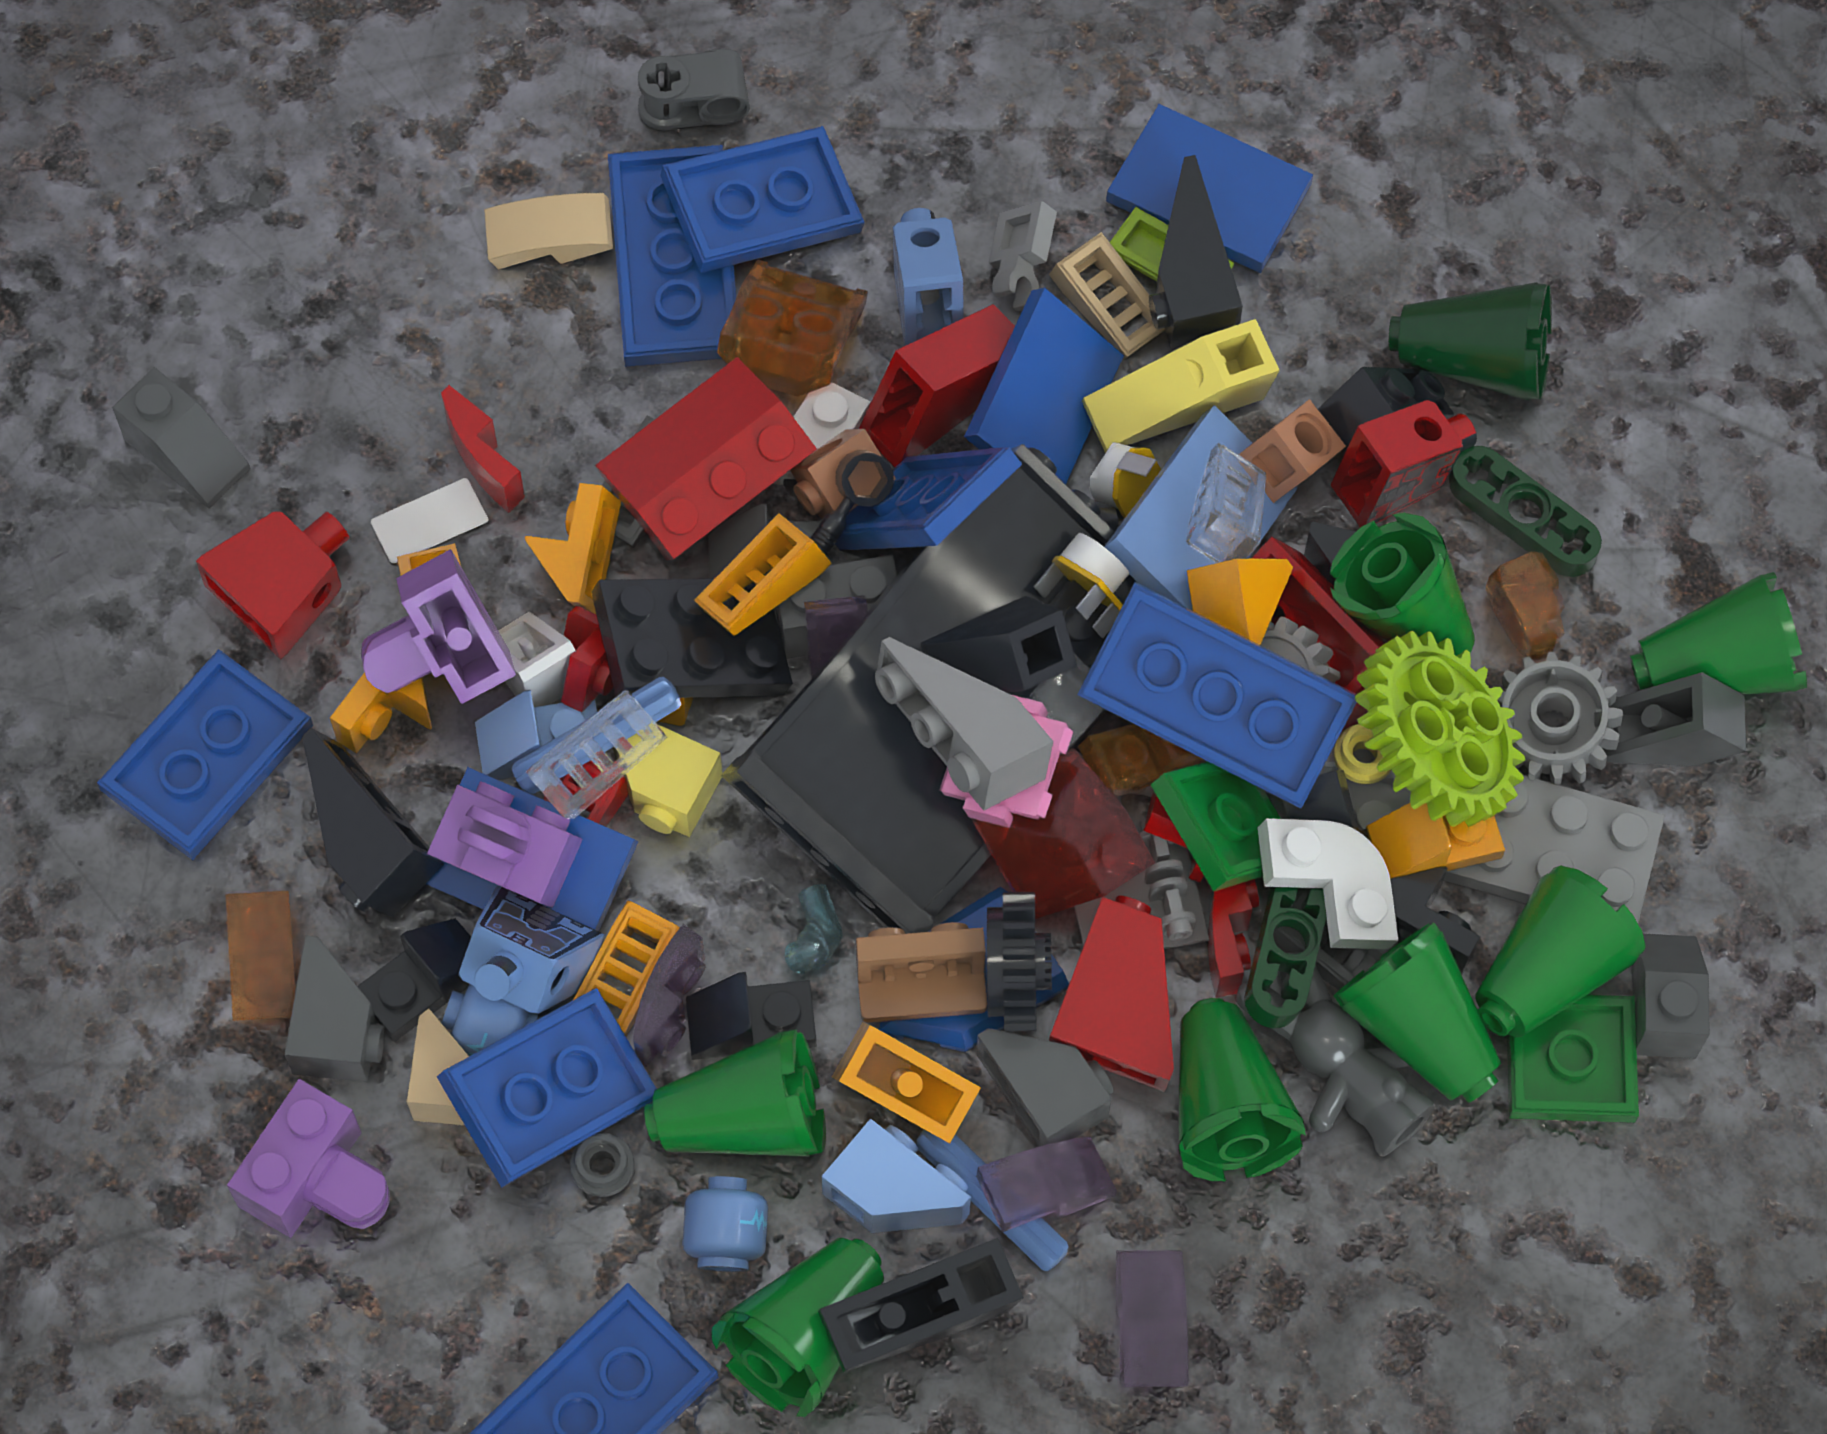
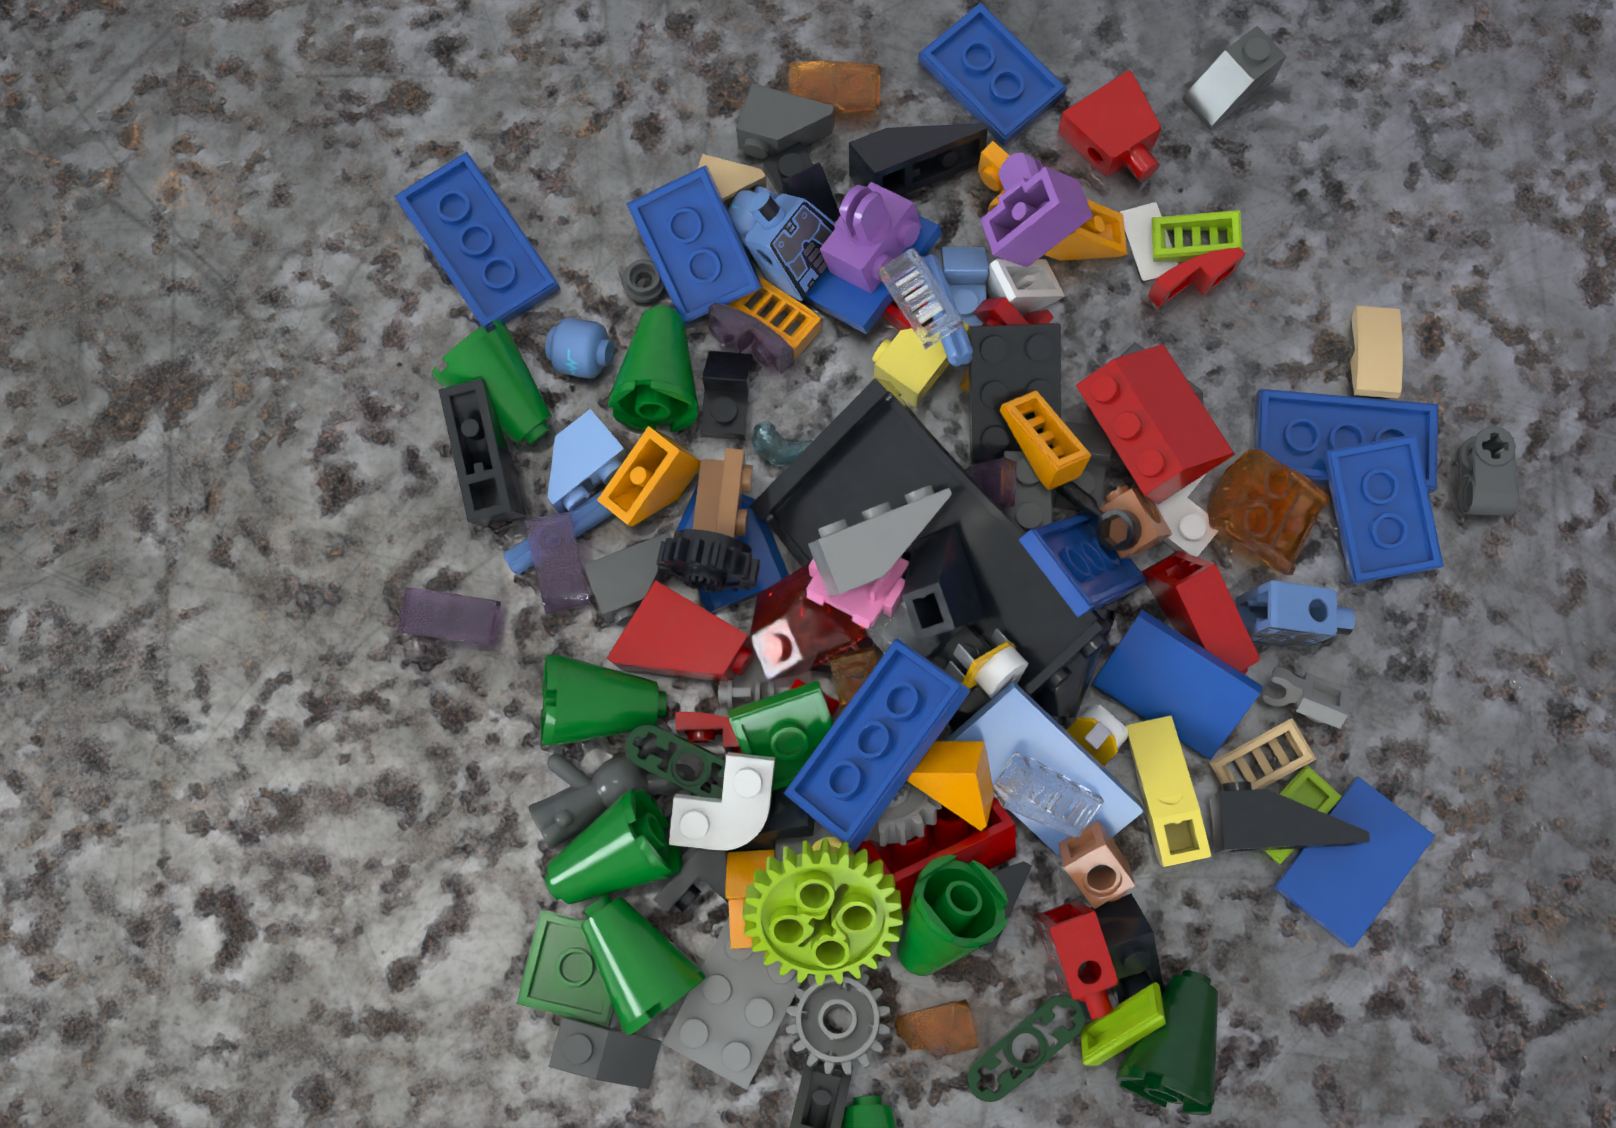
camera: 105 degrees right, 10 degrees up
medium lavender brick [227,1079,390,1238] -> none
light orange slope [525,483,621,614] -> none
none -> lime tile [1080,982,1166,1066]
none -> lime slope [1151,210,1242,262]

